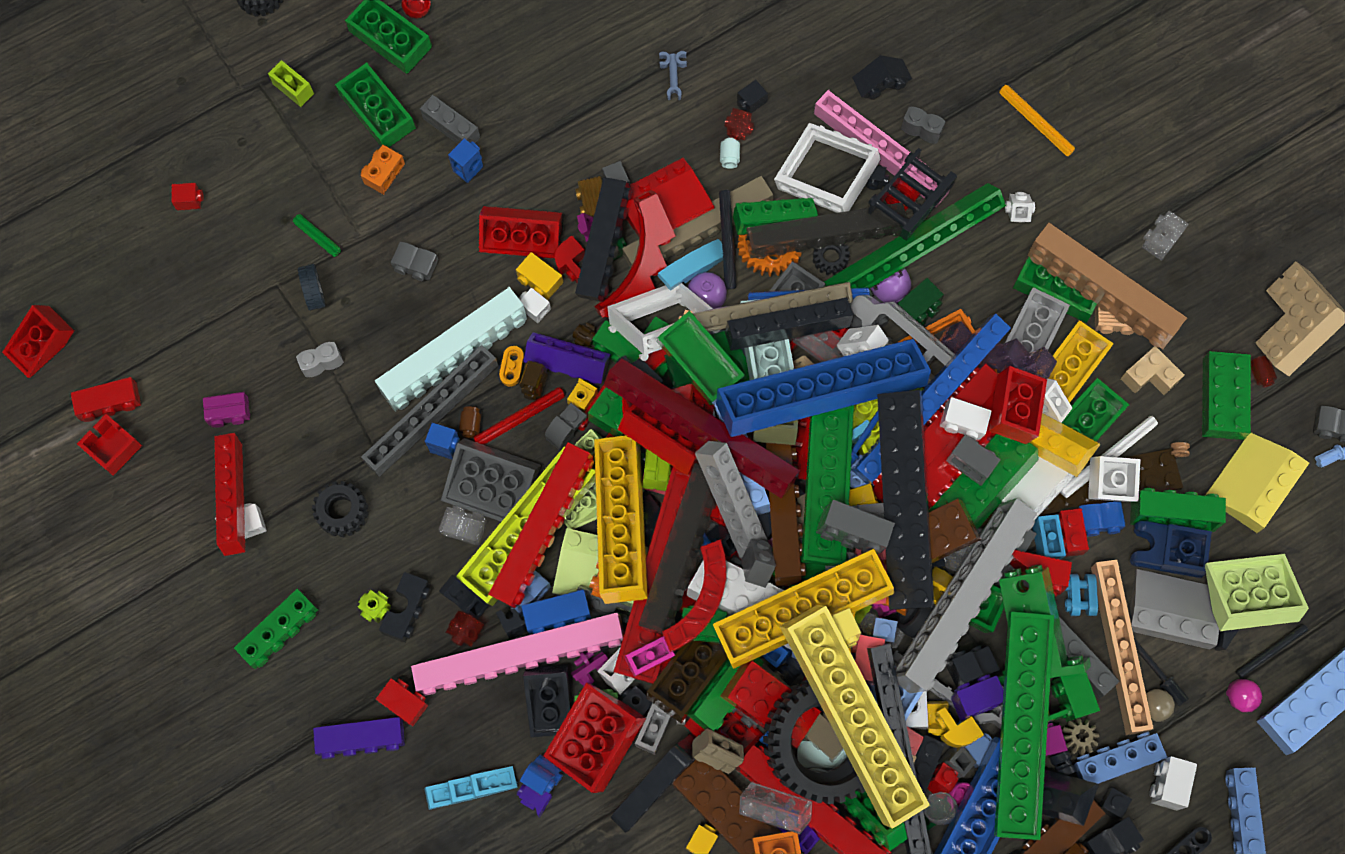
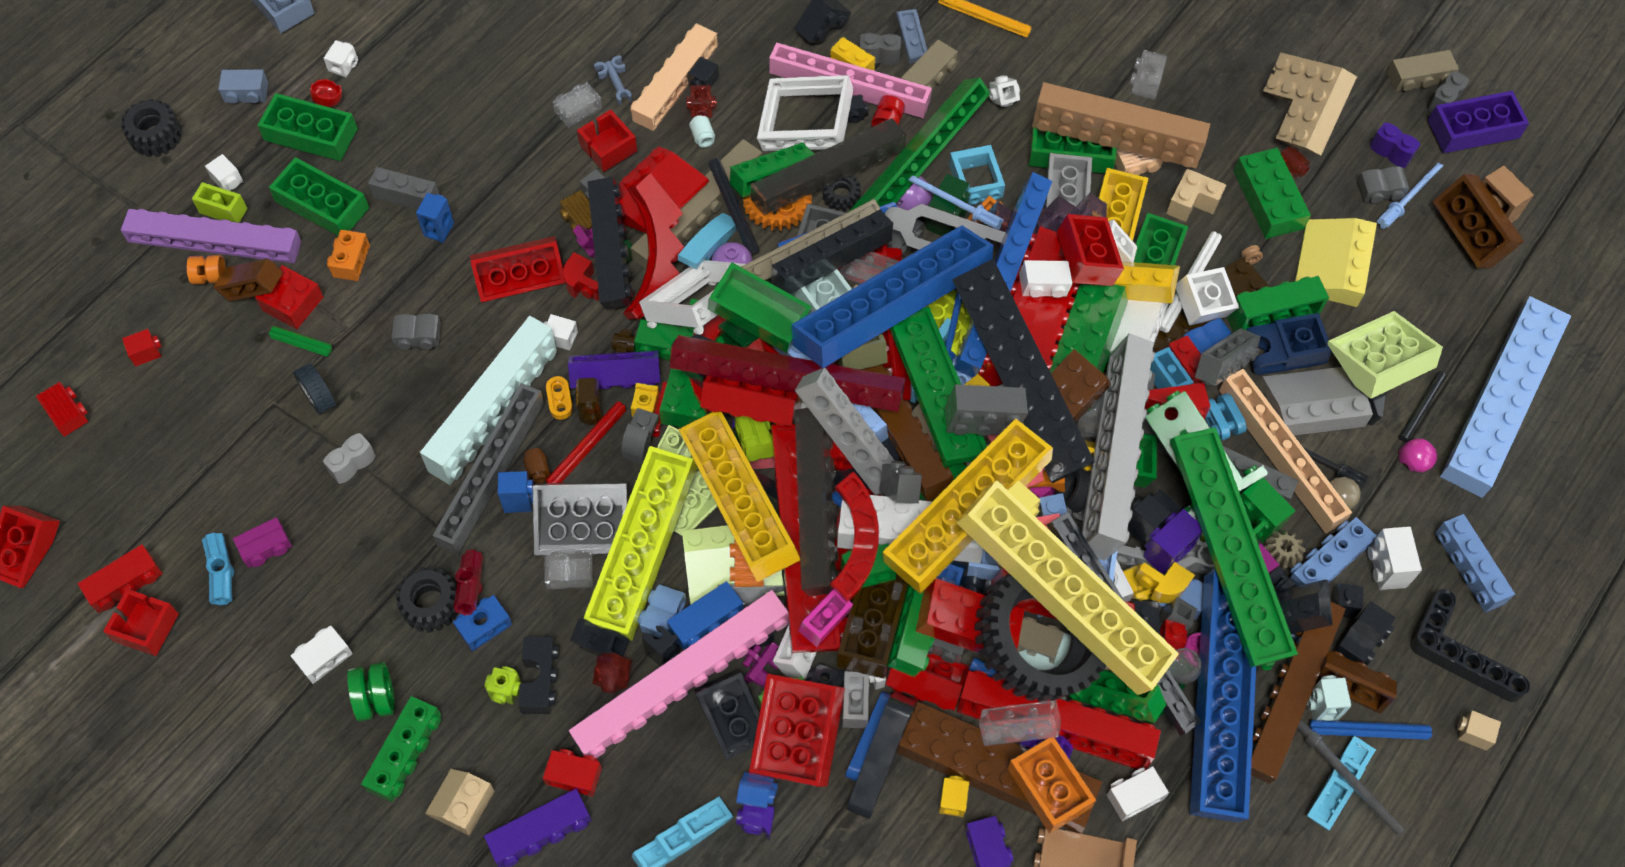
camera: 25 degrees left, 10 degrees down
red brick [214,433,245,556] -> none
red brick [488,442,594,608] -> none
yellow brick [516,252,563,300] -> none
dark tan brick [692,728,744,774] -> none
white brick [837,325,889,356] -> none
black fence [868,148,957,241] -> none
dark grey brick [946,434,1001,486] -> none
none -> red brick [36,382,88,437]
none -> medium lavender brick [121,209,301,263]
none -> orange wheel [187,255,226,285]
none -> dark azure piece [202,533,234,605]
none -> white brick [205,154,243,191]
none -> reddish brown brick [213,258,283,302]
none -> red brick [255,265,323,329]
none -> green wheel [347,662,395,722]
none -> tan slope [425,769,495,836]
none -> blue brick [453,595,512,652]
none -> dark red piece [454,549,483,616]
none -> clear brick [552,82,602,128]
none -> red piece [577,110,637,172]
none -> light nougat brick [630,24,718,131]
none -> yellow brick [830,37,875,71]
none -> blue beam [845,691,891,782]
none -> sand blue tile [896,9,927,63]
none -> dark tan brick [902,40,958,93]
none -> light blue piece [908,176,1004,230]
none -> medium azure window [949,145,1005,205]
none -> dark grey brick [1195,328,1261,386]

